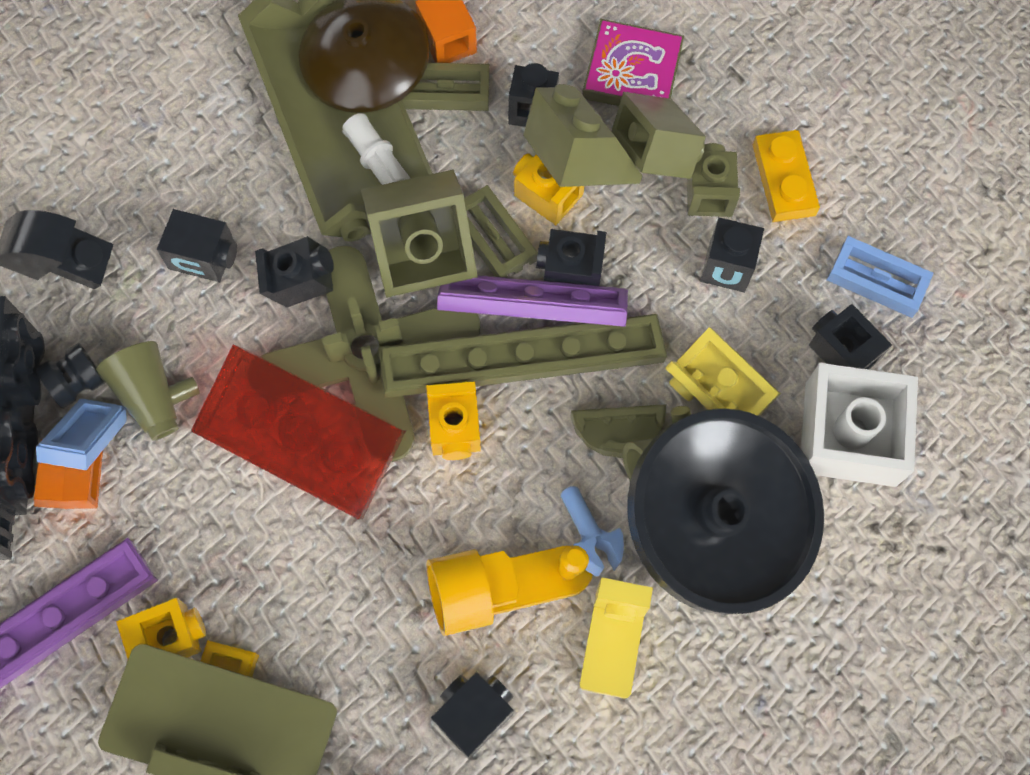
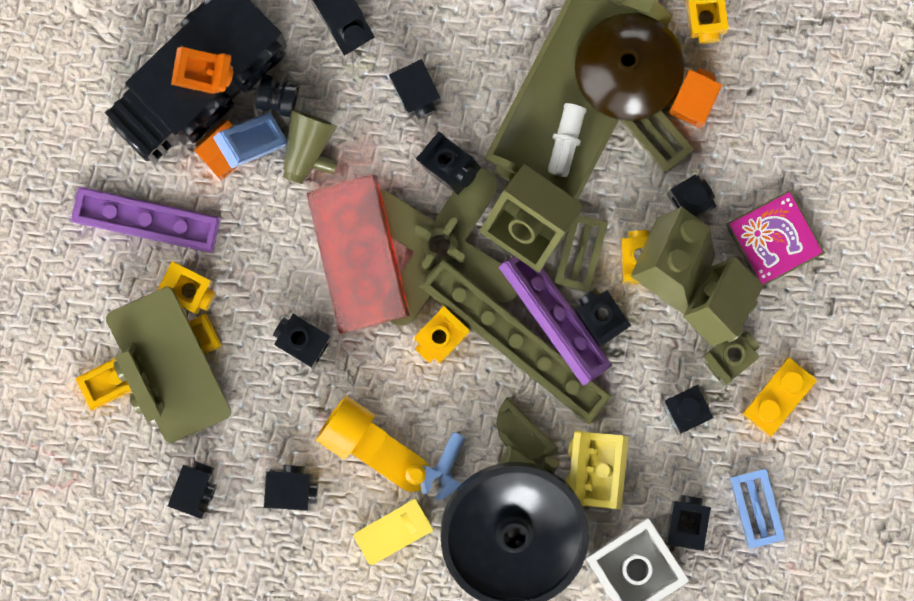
camera: 55 degrees right, 15 degrees up
none -> black brick [273,314,333,369]

